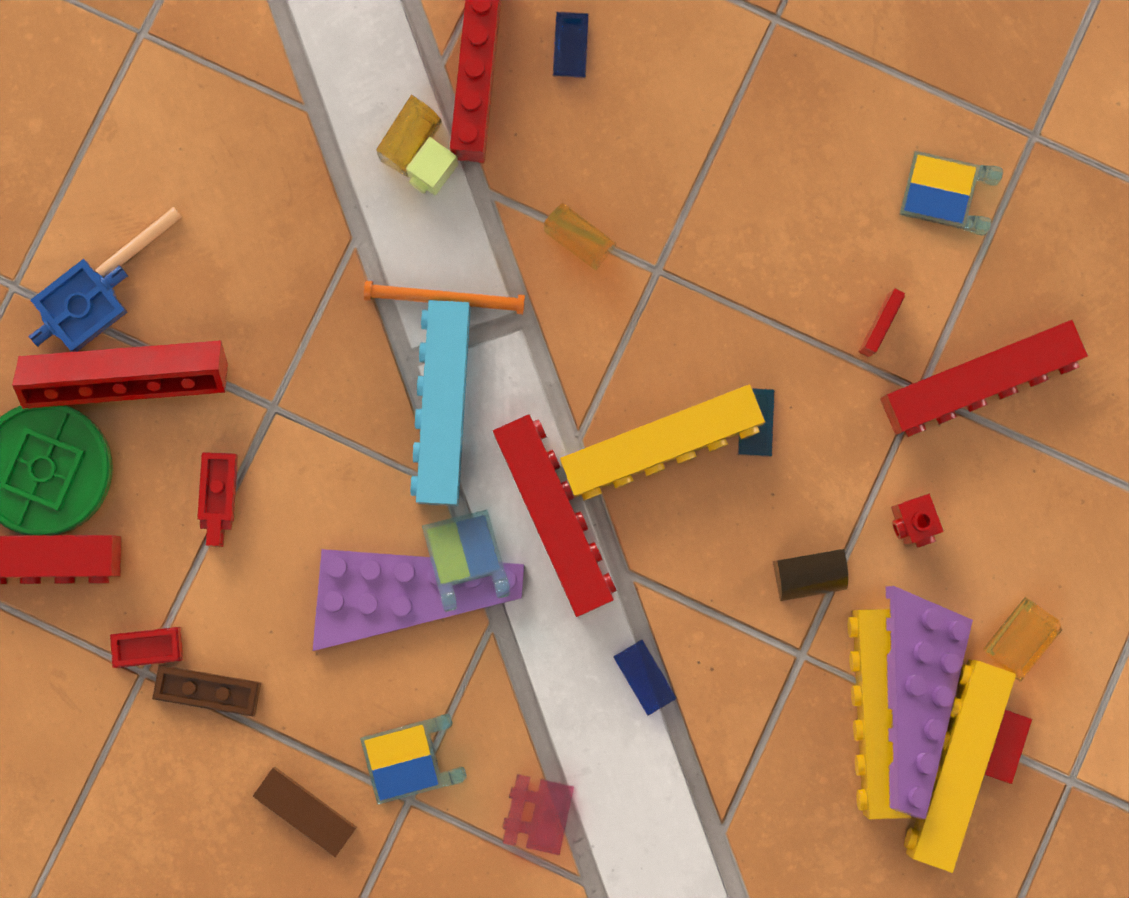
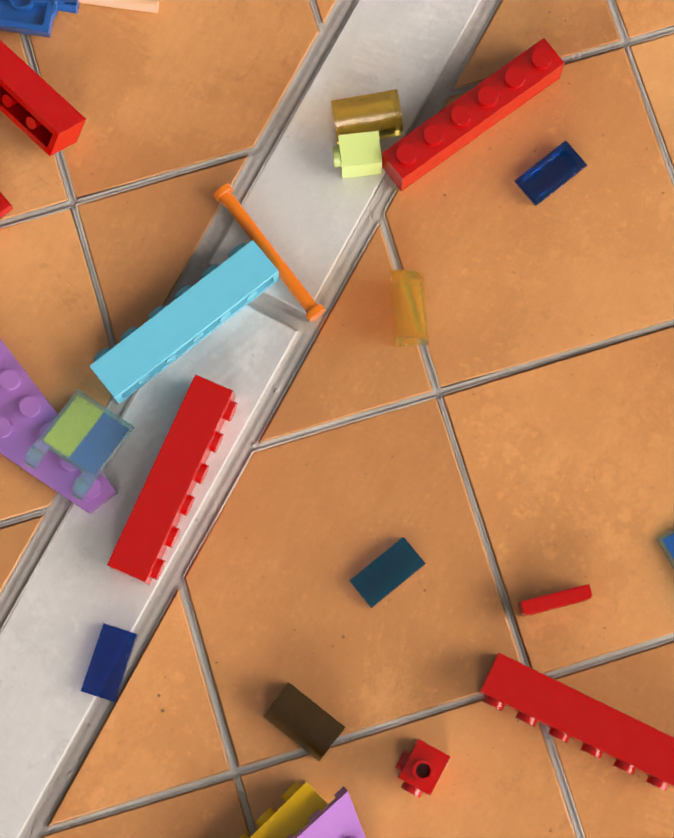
camera: 55 degrees right, 5 degrees down
yellow brick [560,384,765,501] -> none

